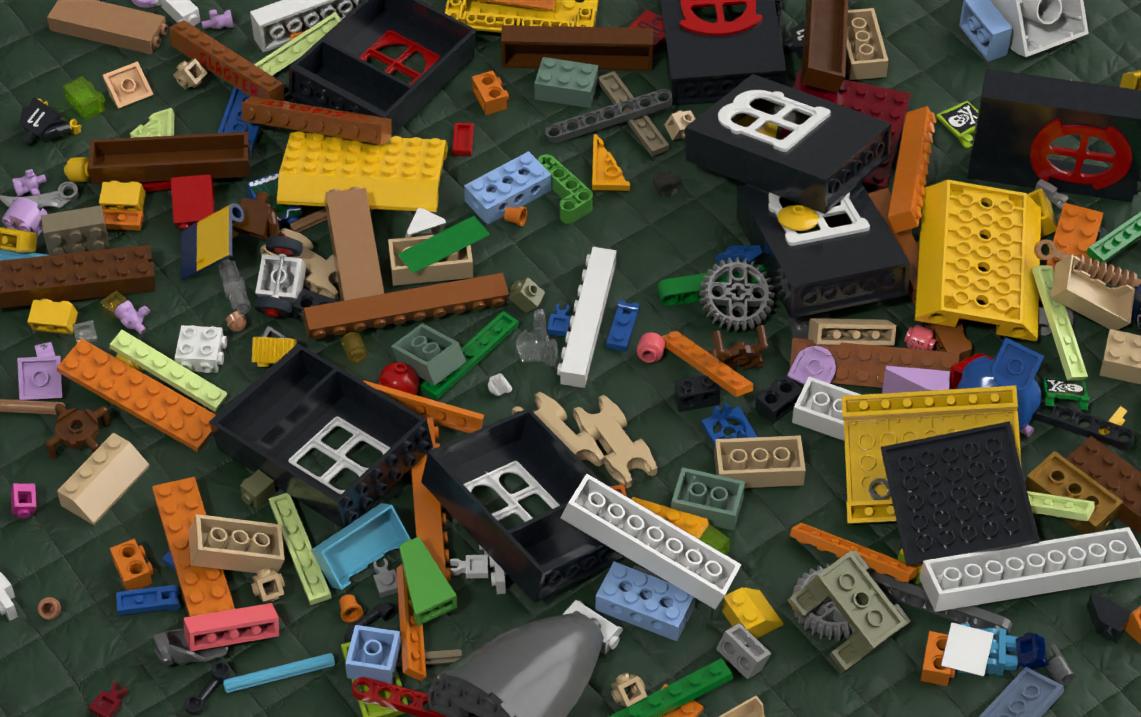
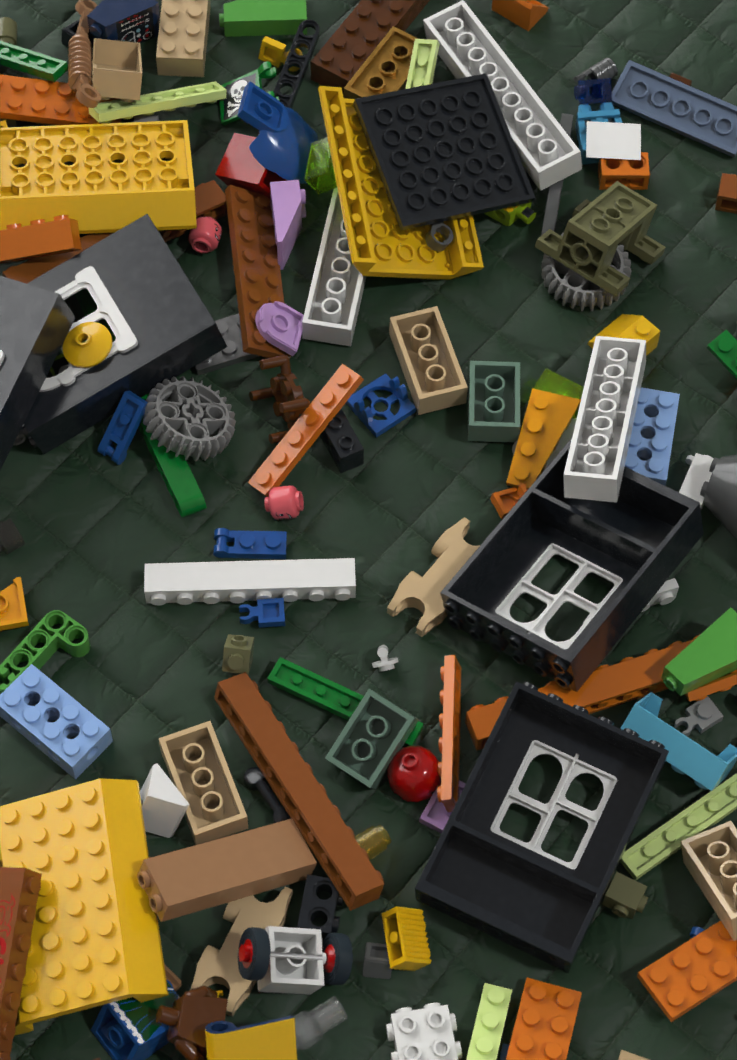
camera: 105 degrees left, 10 degrees up
nougat plate [225,310,246,332] -> none
green sticker [397,216,490,273] -> none
white plate [450,555,488,578] -> none
orange piece [504,206,527,226] -> none
clear hair [516,309,558,367] -> none
tan piece [573,395,657,488] -> none
light grey brick [716,623,771,679] -> none
black brick [755,375,803,425] -> none
orange plate [790,523,919,582] -> none
tan brick [808,318,896,345] -> none
black slope [1087,591,1132,643] -> none

